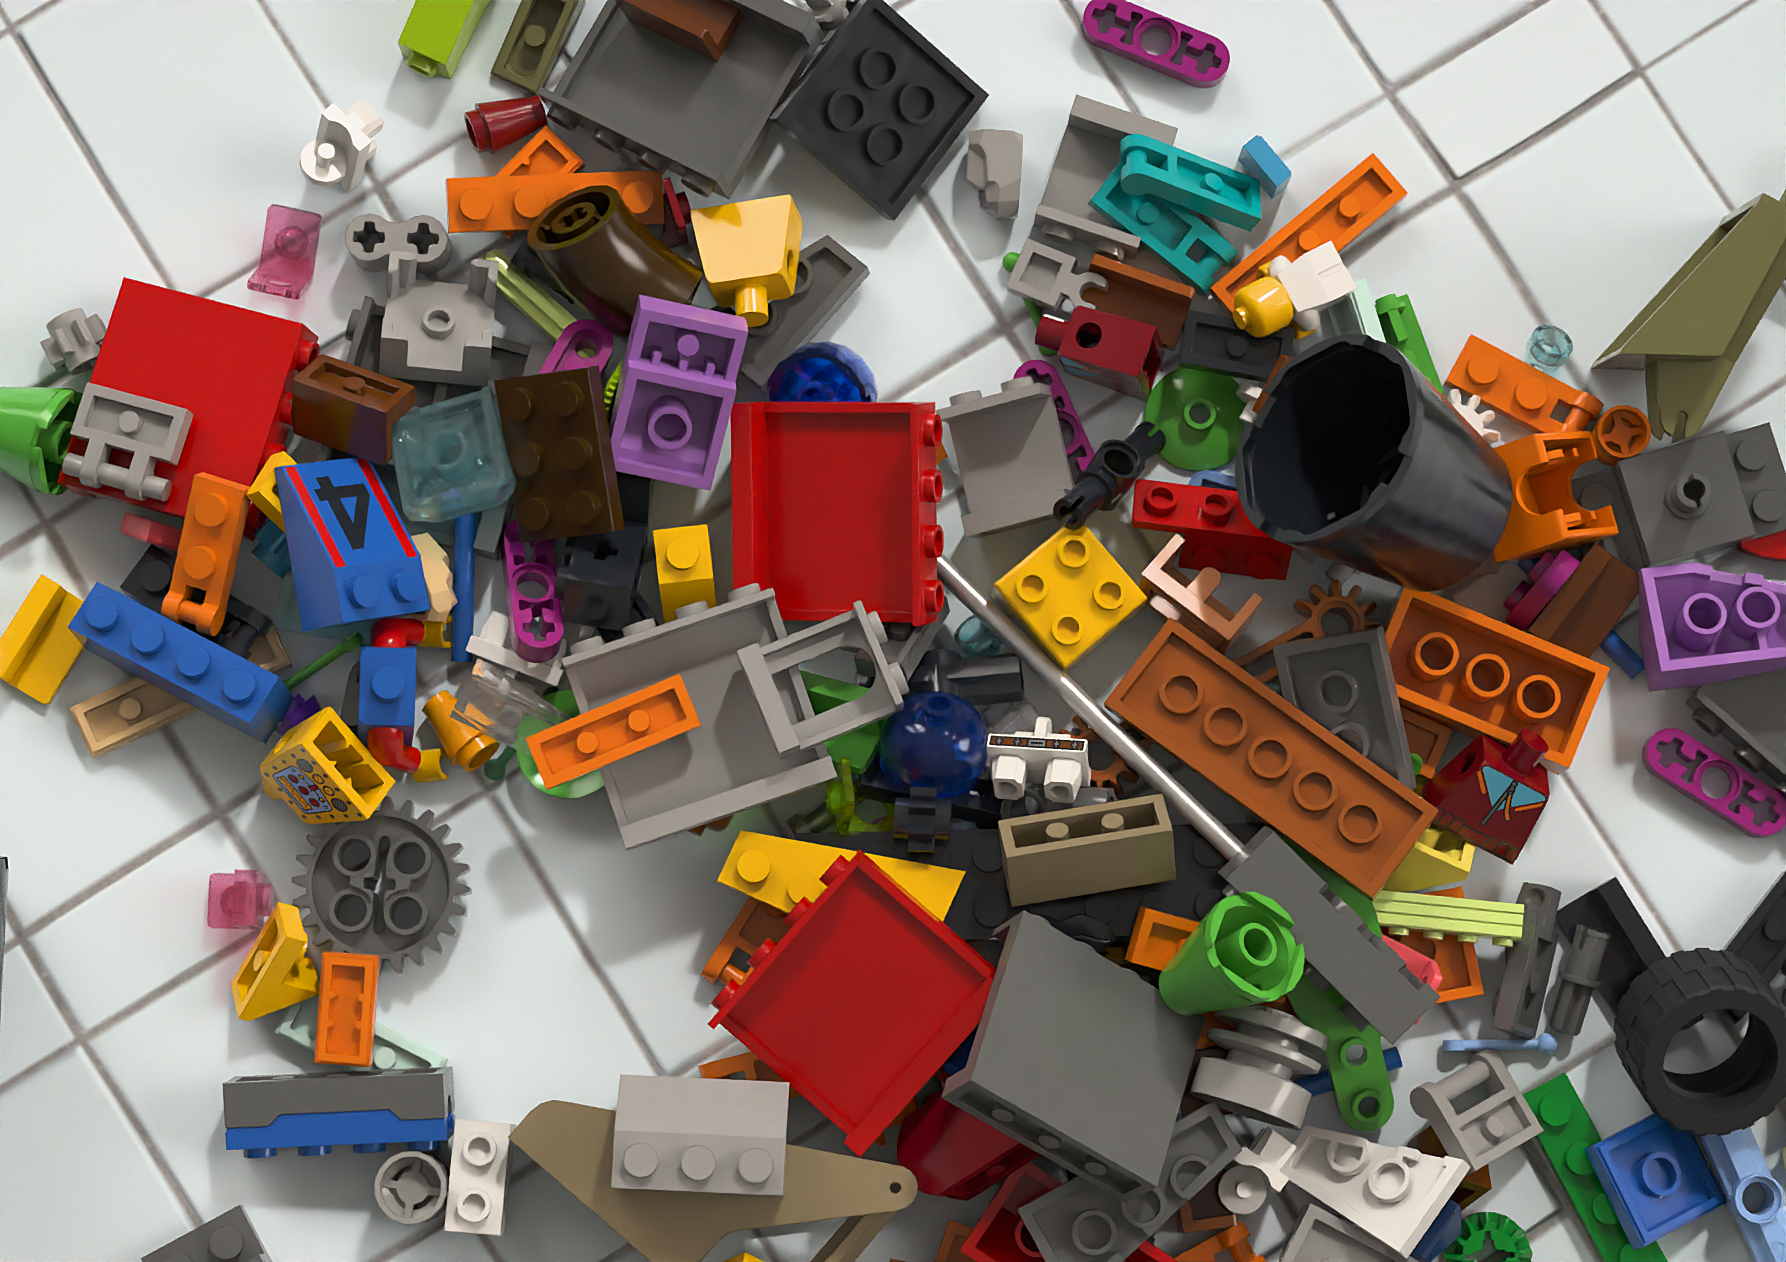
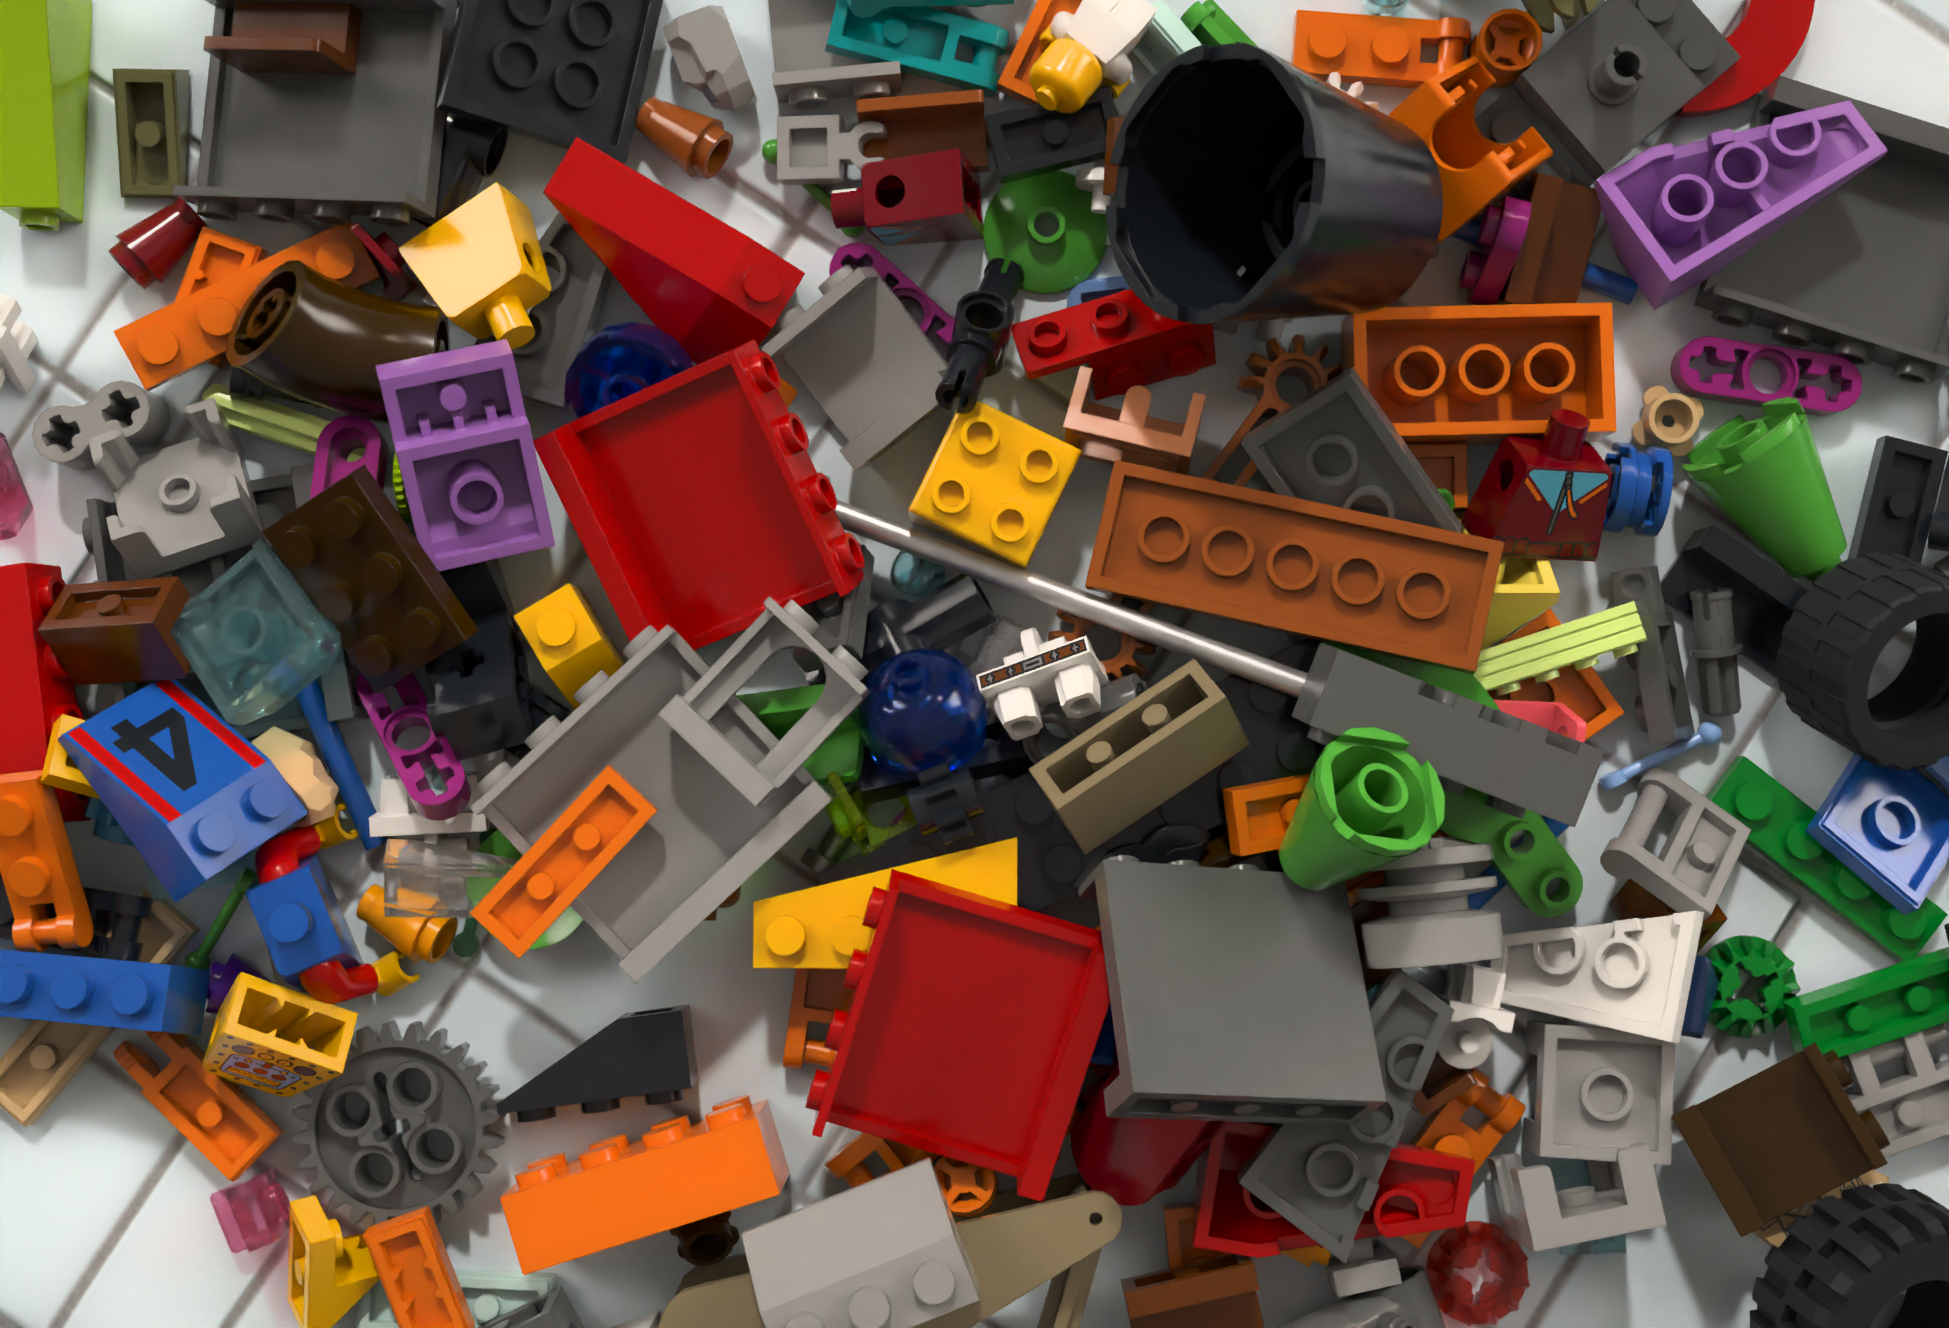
camera: 20 degrees left, 5 degrees up
none -> orange hinge [113,1030,285,1182]
none -> black piece [410,111,508,228]
none -> black slope [496,1004,699,1122]
none -> orange brick [500,1095,790,1275]
none -> red wedge [542,137,805,365]
none -> dark orange cone [635,97,733,179]
none -> dark brown plate [669,1210,740,1266]
none -> orange wheel [934,1156,998,1218]
none -> blue wheel [1602,442,1673,537]
none -> tan plate [1631,385,1704,457]
none -> bright green cone [1682,397,1847,581]

